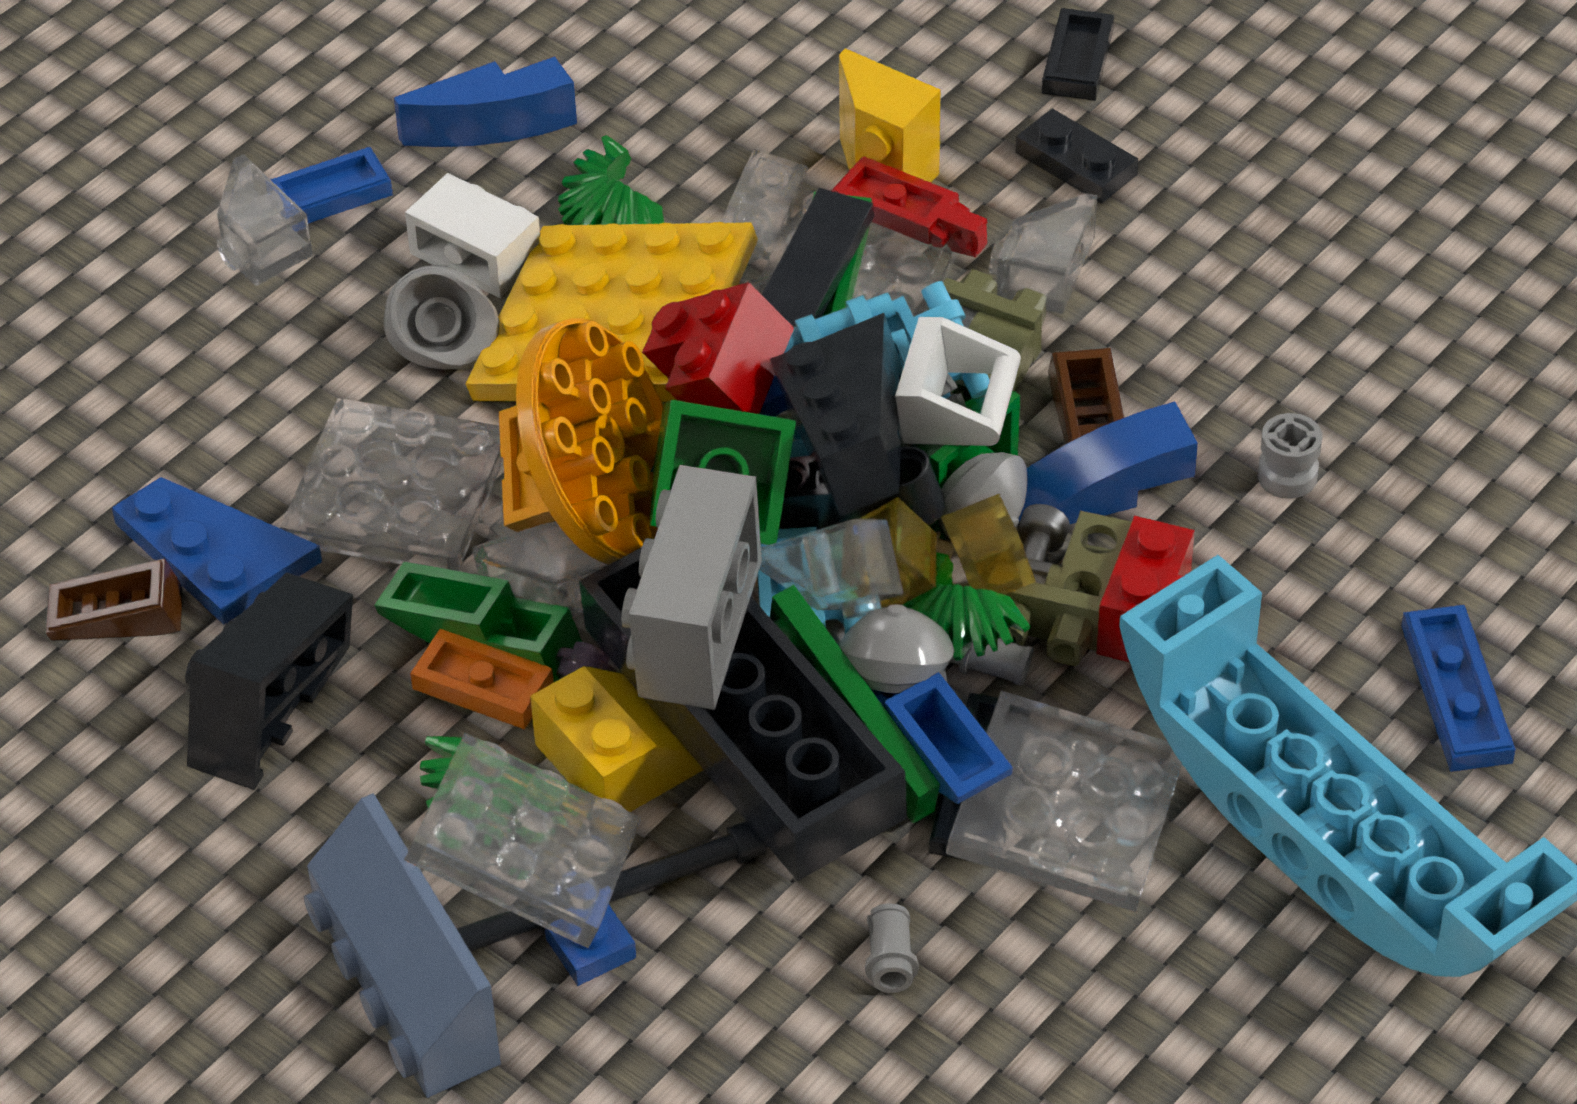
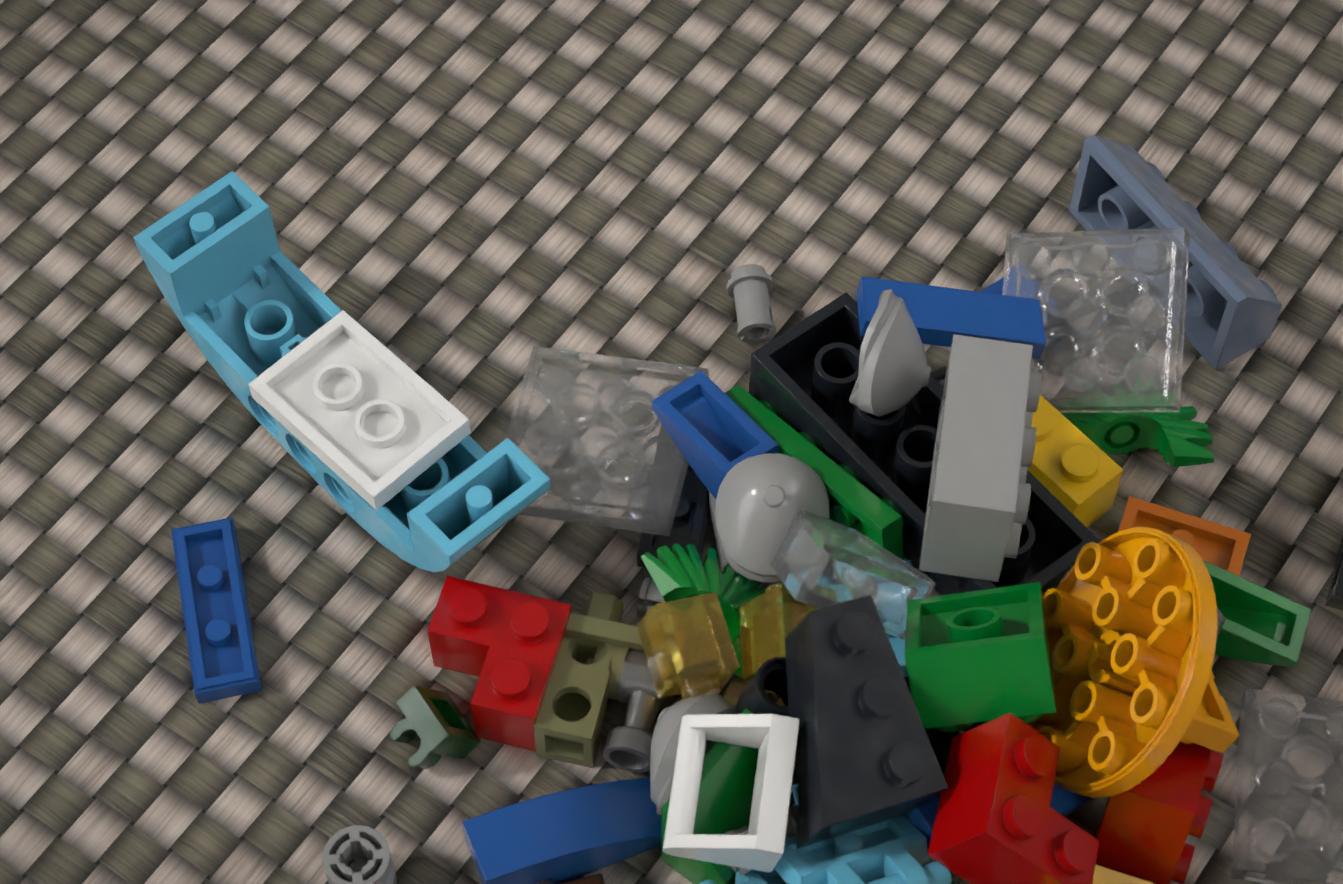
camera: 175 degrees right, 10 degrees up
none -> white plate [248,310,471,511]
none -> dark green tile [390,685,482,769]
none -> light grey hat [849,289,931,417]
none -> blue tile [856,276,1046,359]

